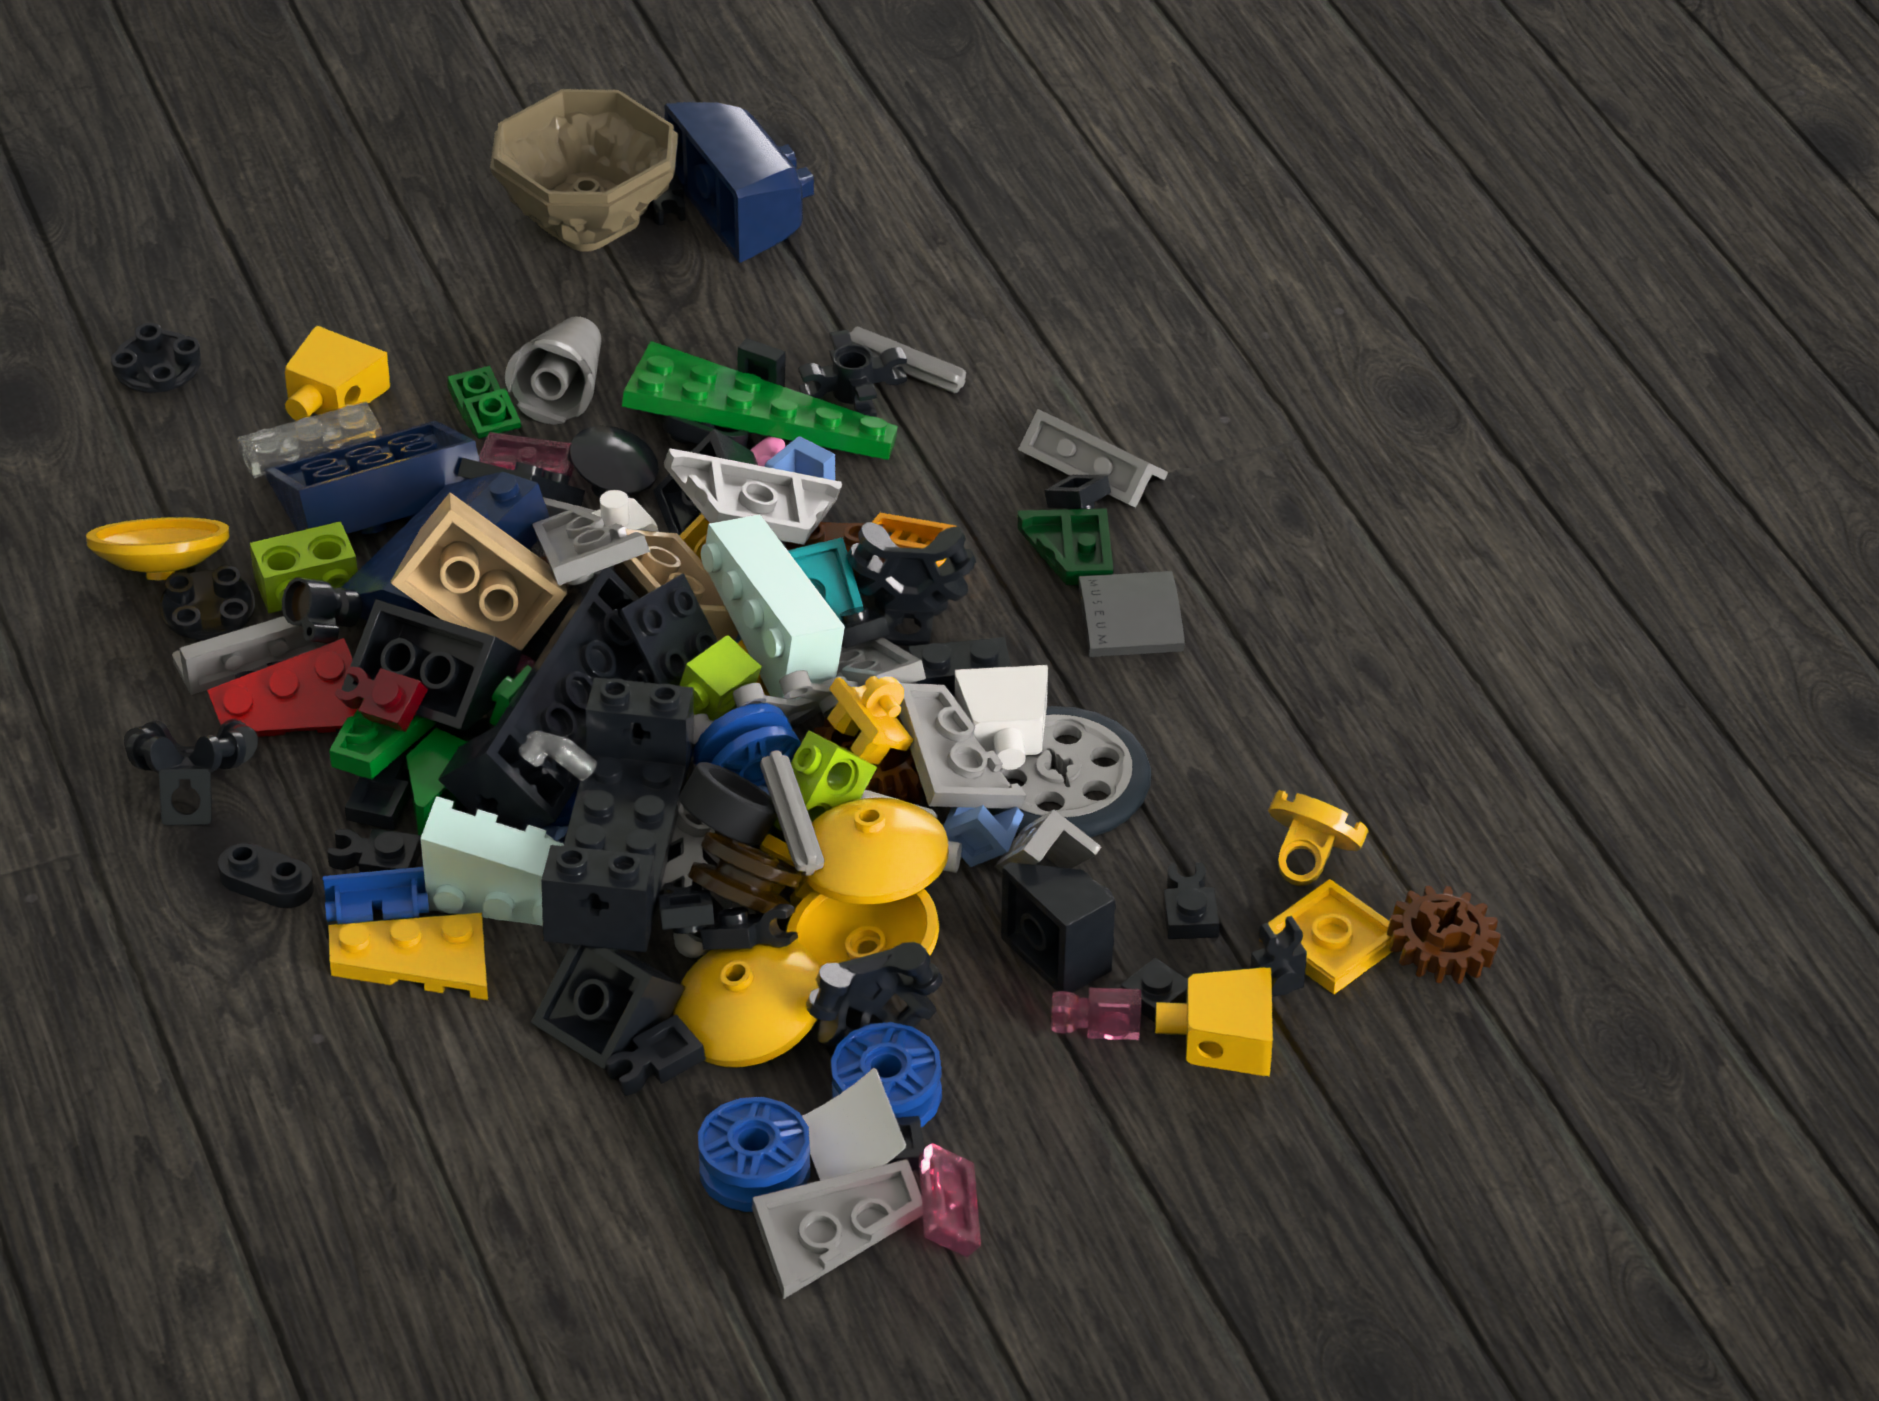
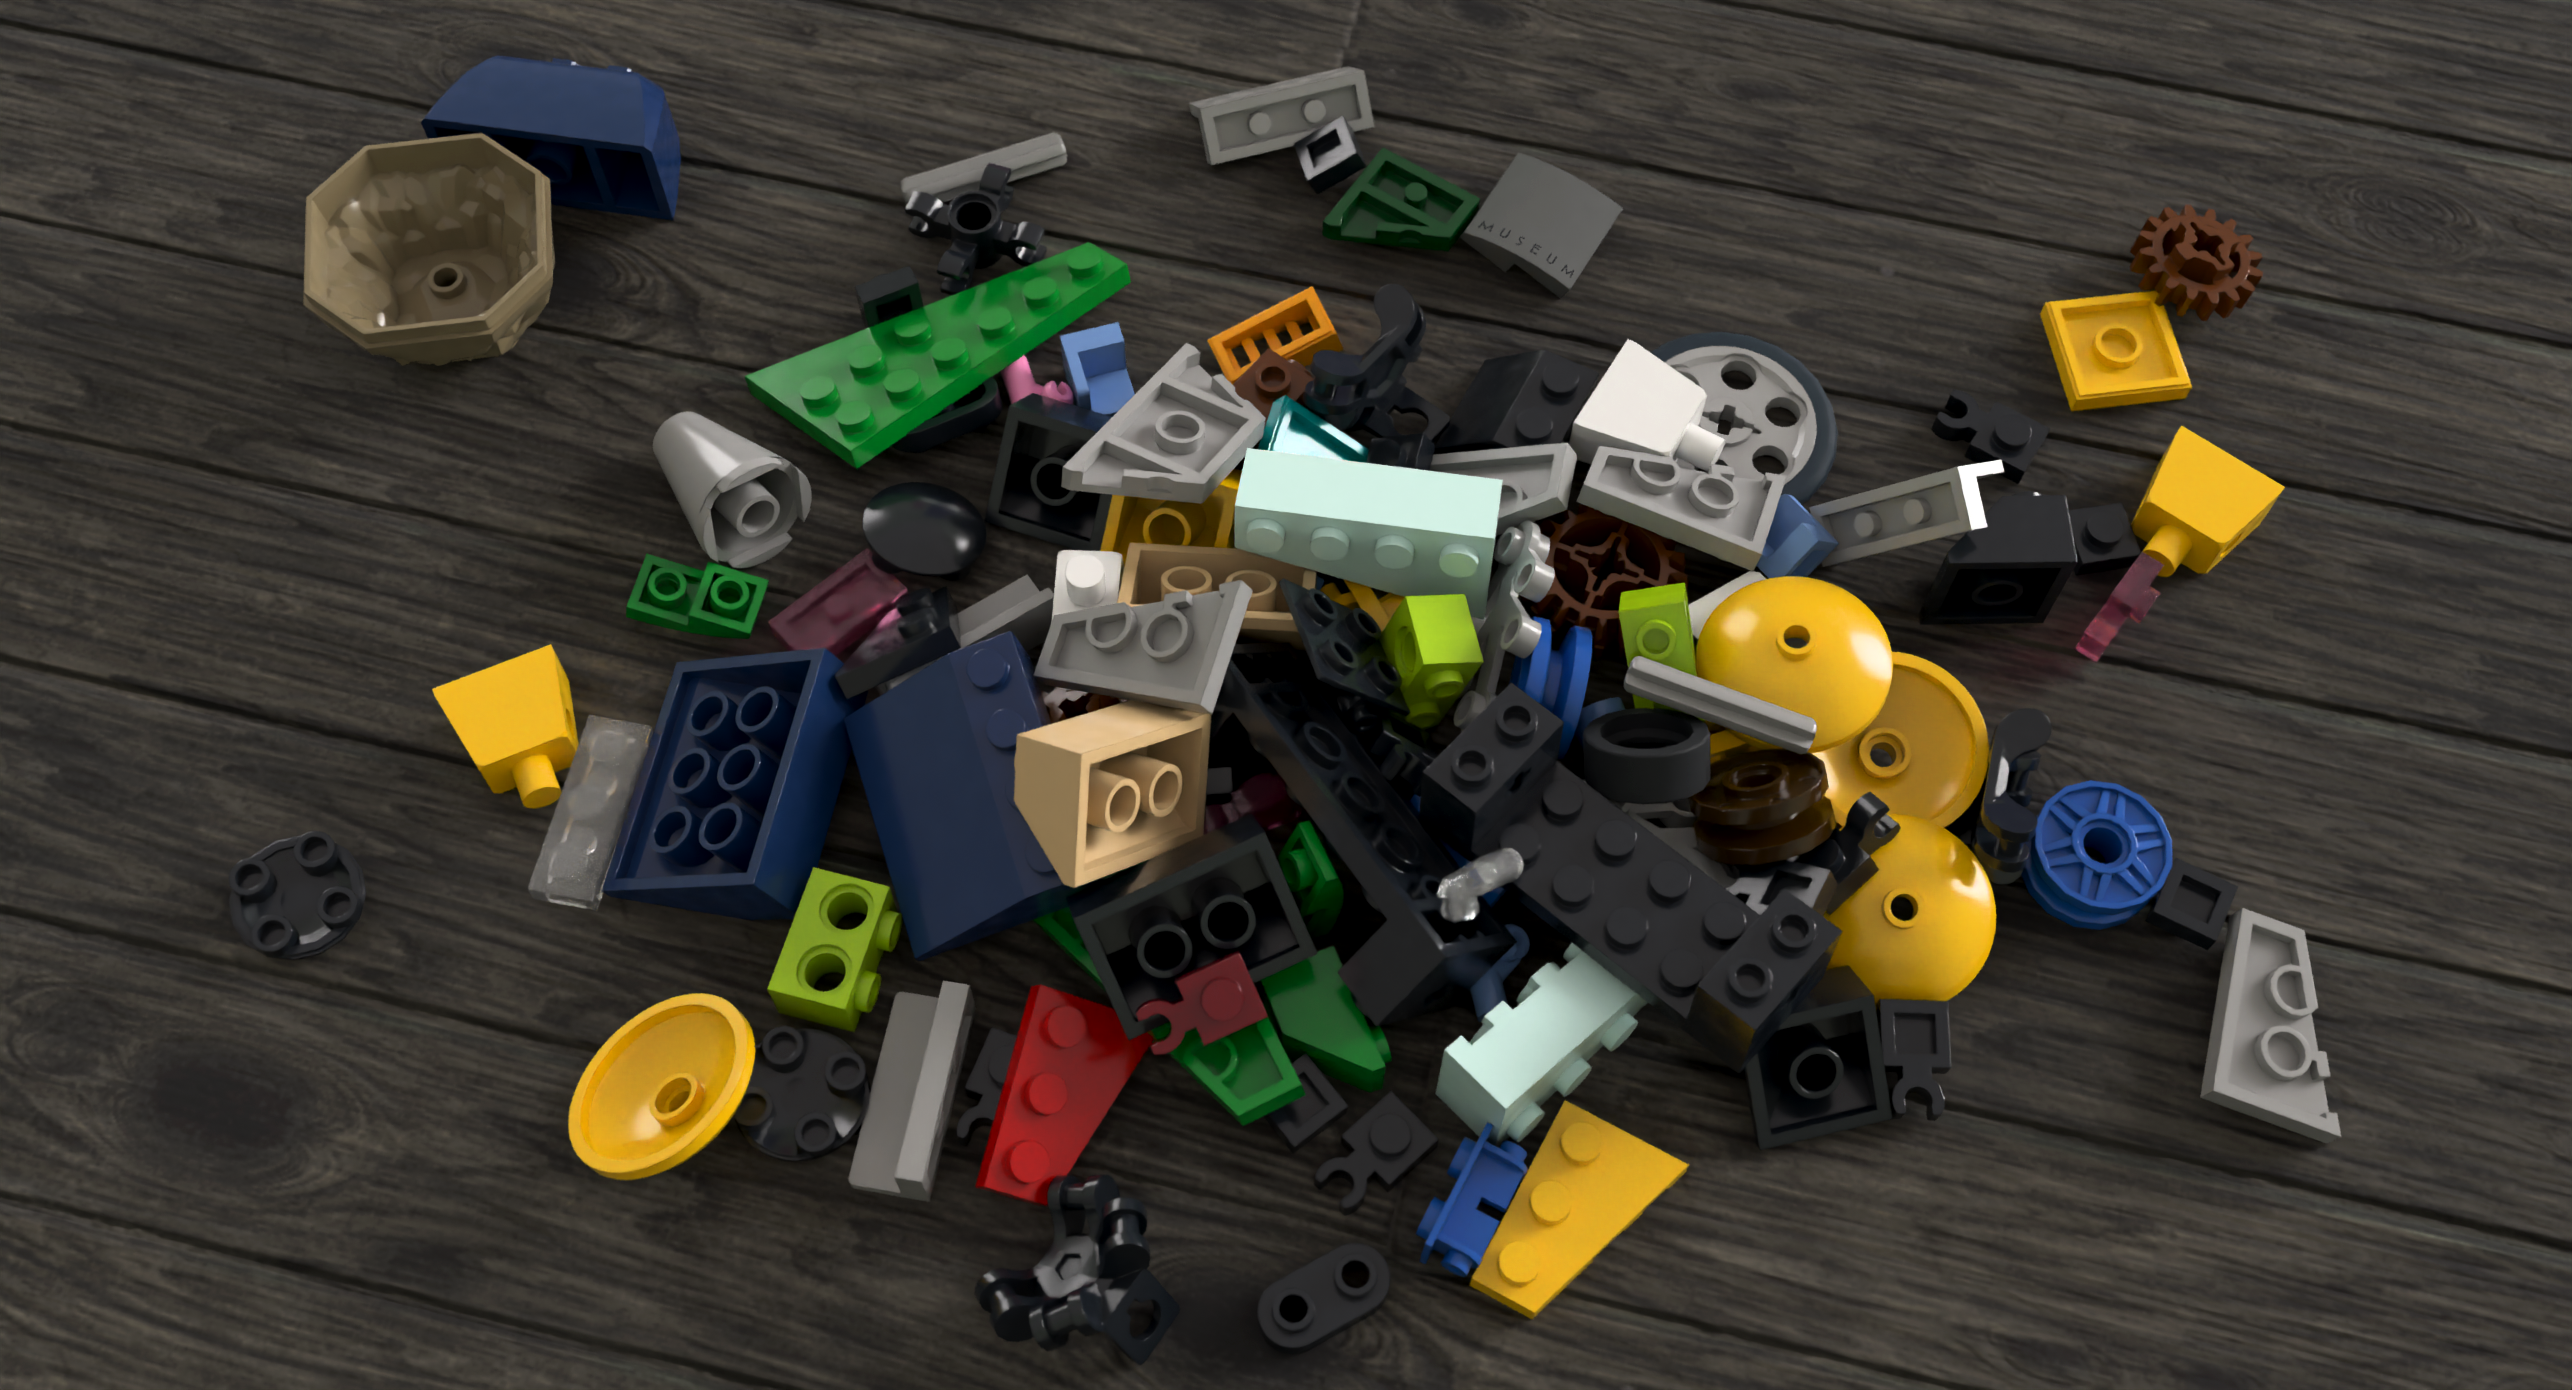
camera: 55 degrees left, 20 degrees up
black piece [282,577,362,644] -> none
blue wheel [698,1097,810,1212] -> none
white sticker [802,1068,906,1181] -> none
yellow hips [827,676,914,765] -> none
clear pink plate [919,1143,981,1257] -> none
black plate [1250,915,1307,997] -> none
yellow tile [1268,790,1368,886] -> none

